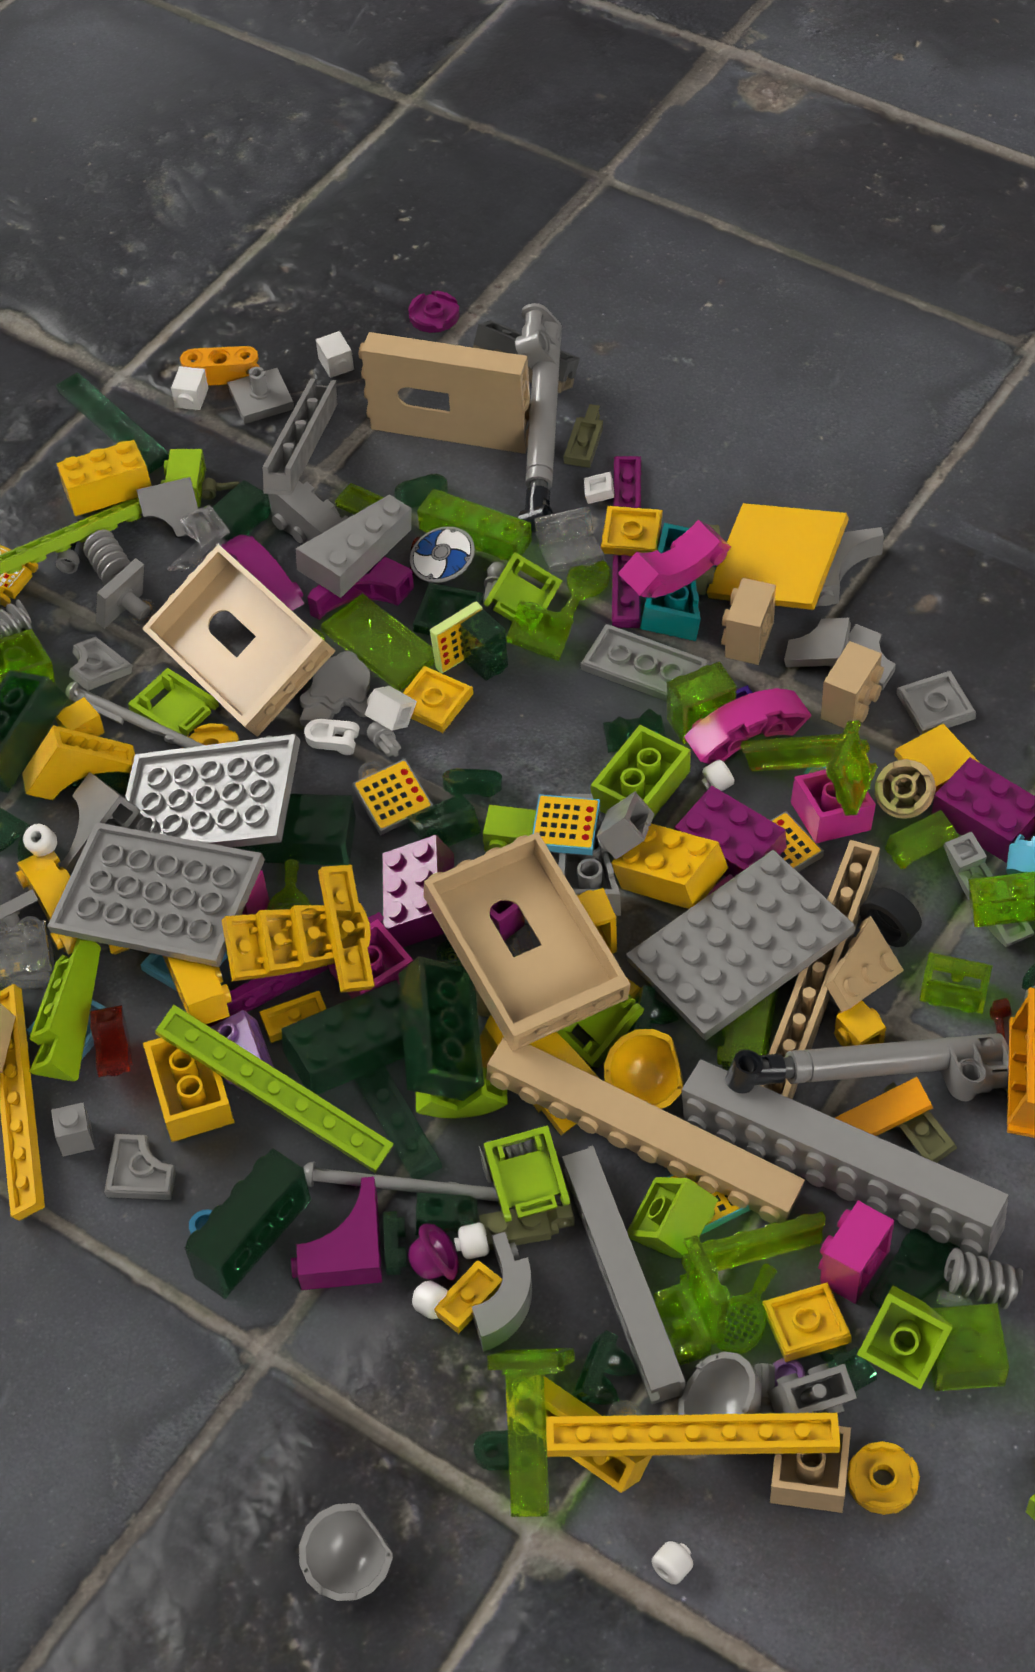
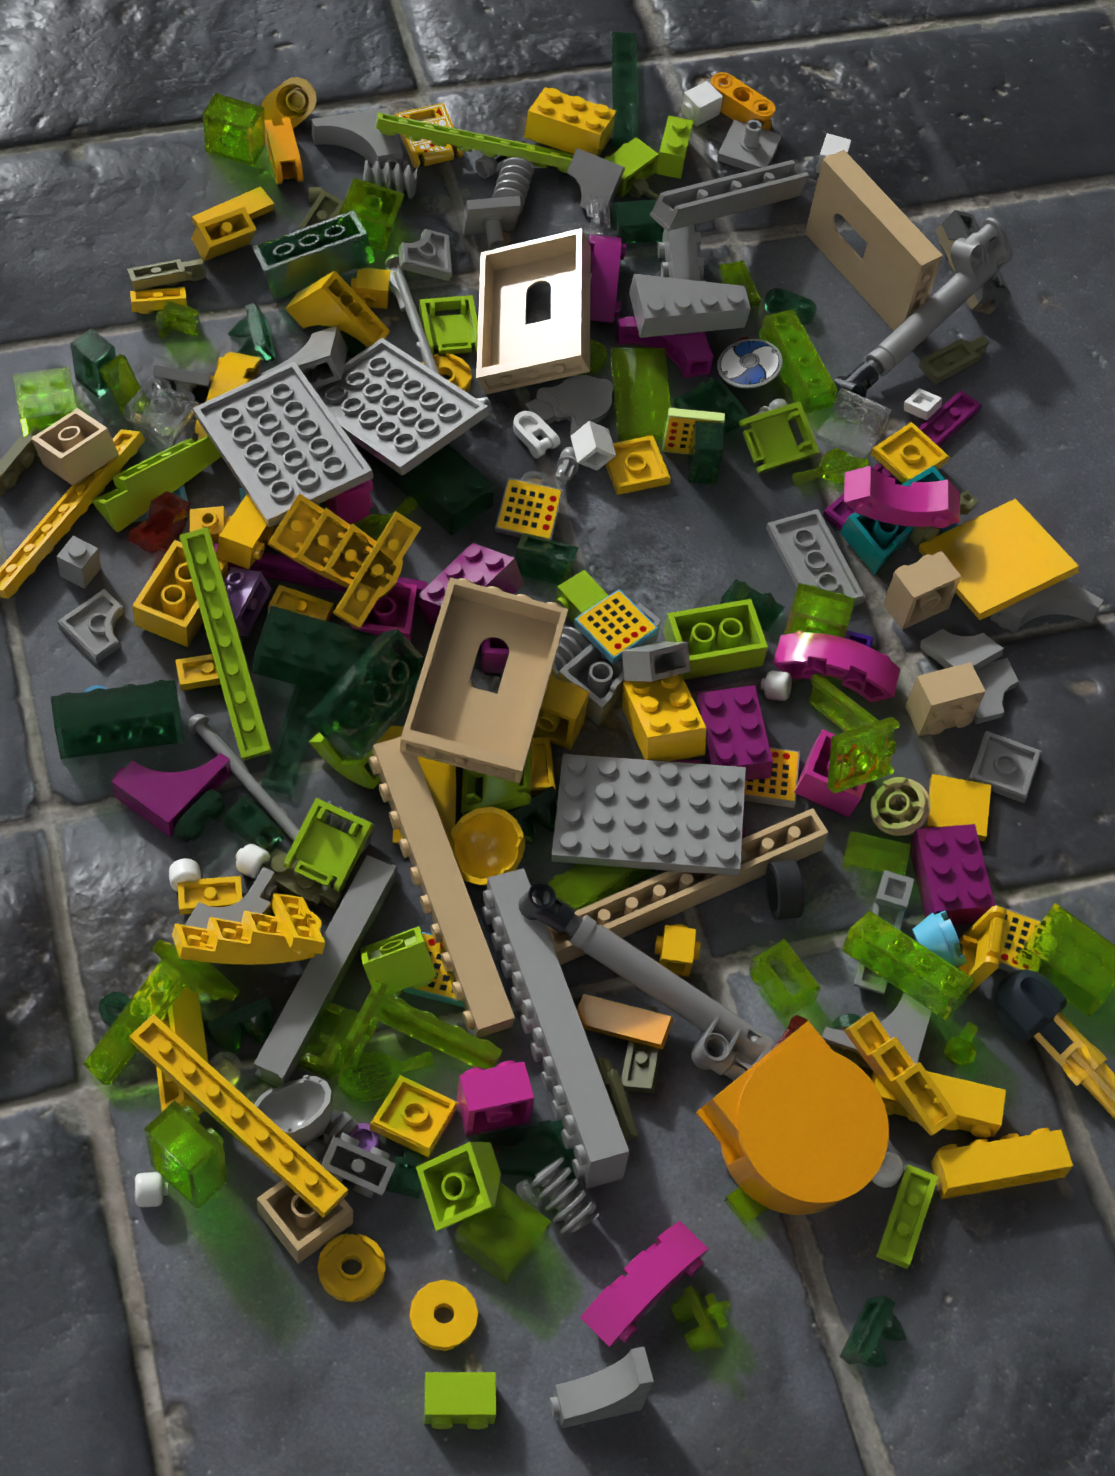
camera: 30 degrees right, 5 degrees up
white piece [23,824,57,857] -> none
magenta tile [408,291,460,333] -> none
magenta hat [408,1223,459,1280] -> none
clear green plate [442,768,502,797] -> none
clear neon green bracket [505,600,574,661] -> none
tan wing [825,916,904,1012] -> none
none -> clear neon green brick [144,1100,227,1209]
none -> yellow slope [172,892,326,965]
none -> yellow plate [175,654,221,691]
none -> yellow brick [190,506,232,544]
none -> yellow tile [409,1280,478,1351]
none -> lime brick [656,115,693,179]

